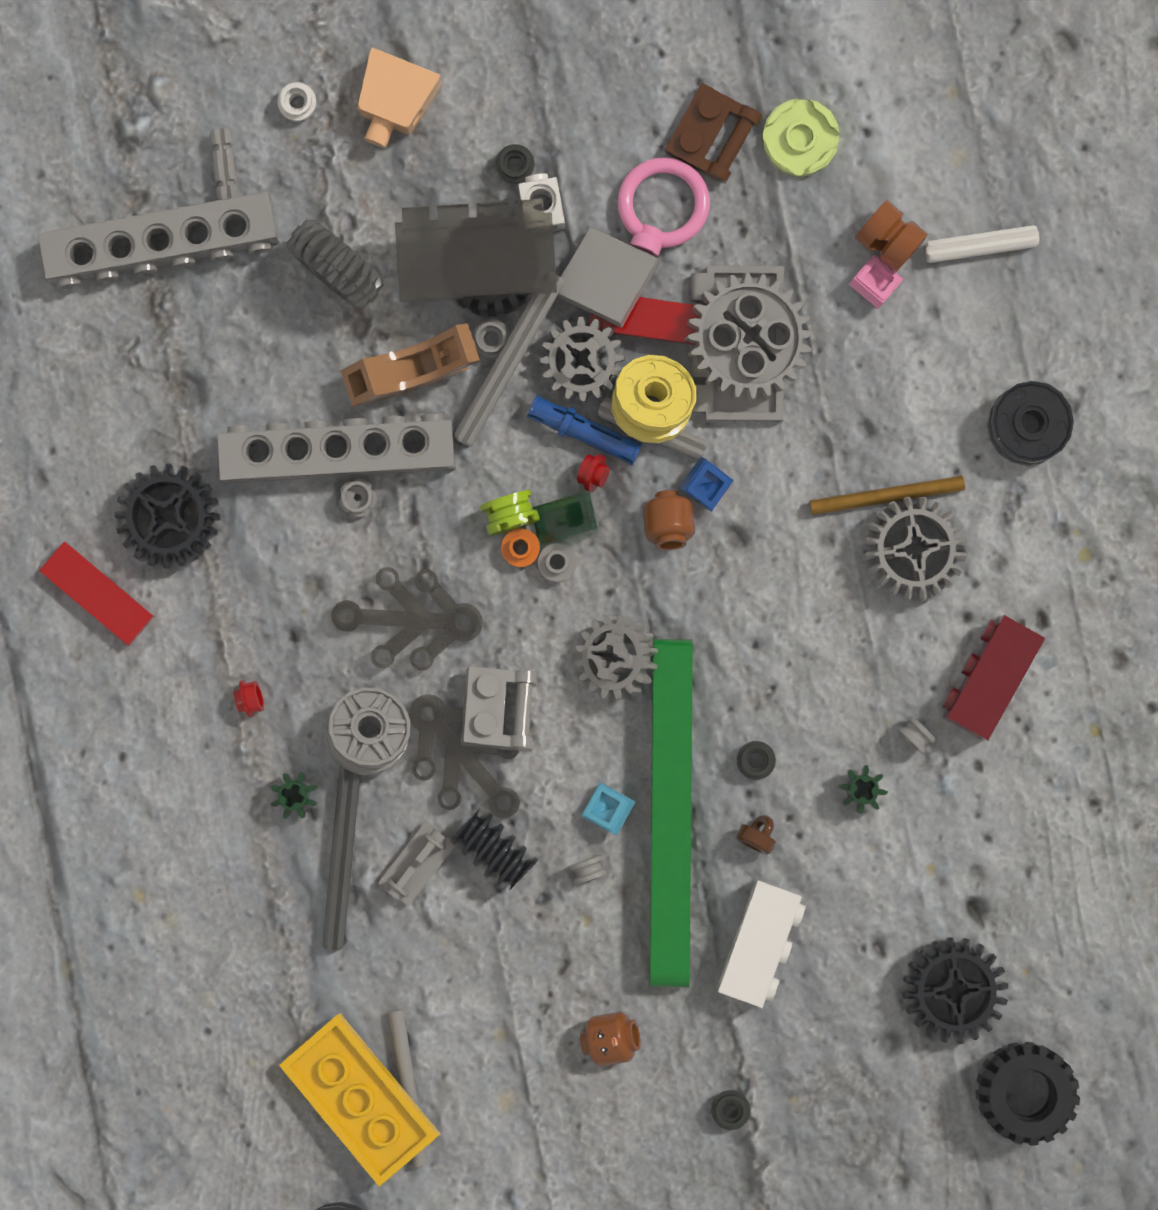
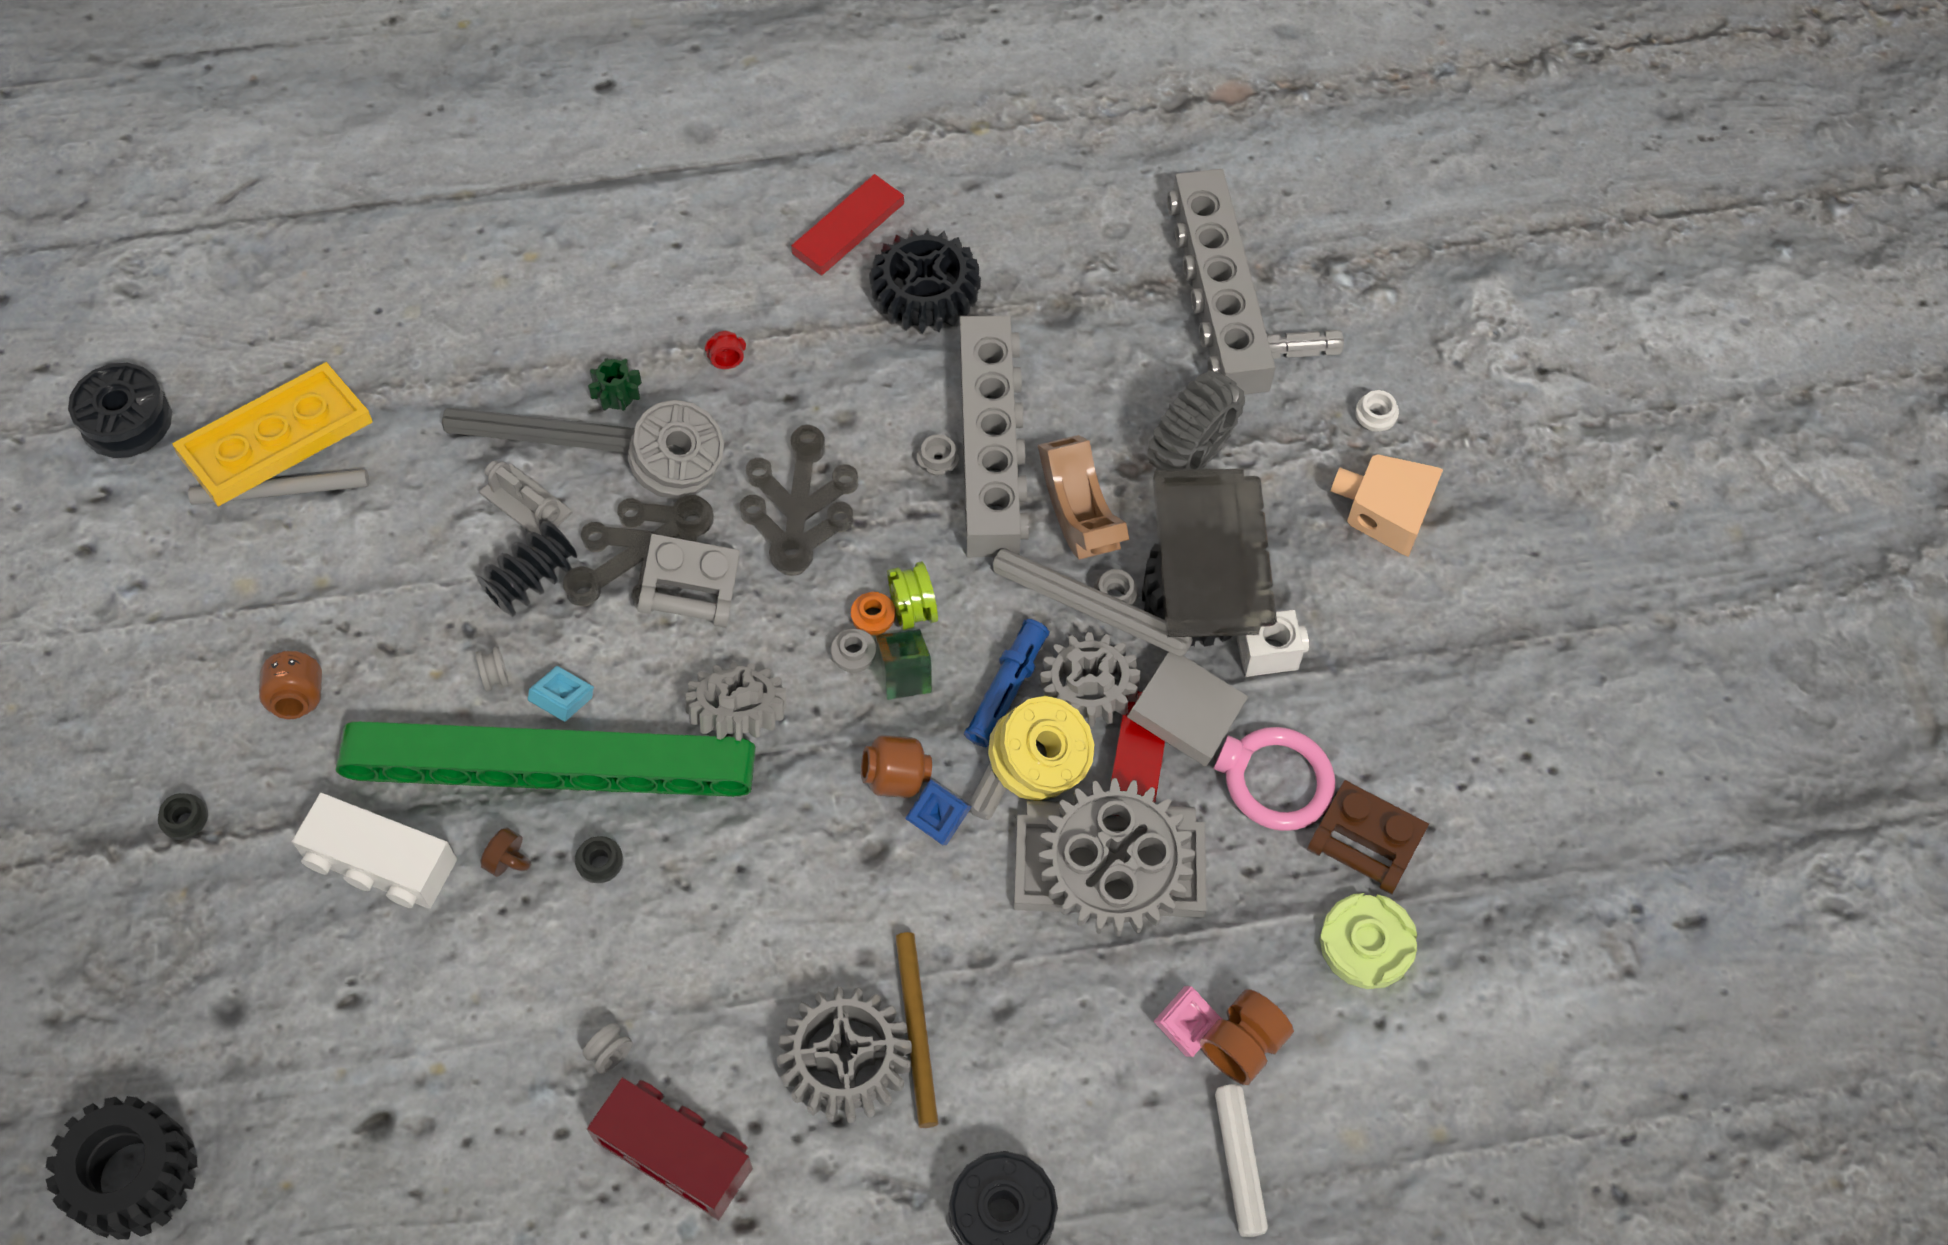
camera: 90 degrees right, 25 degrees down
pearl dark grey plate [496,144,534,183] -> none
red plate [577,454,610,492] -> none
dark green gear [838,765,888,814] -> none
black gear [902,937,1008,1044] -> none

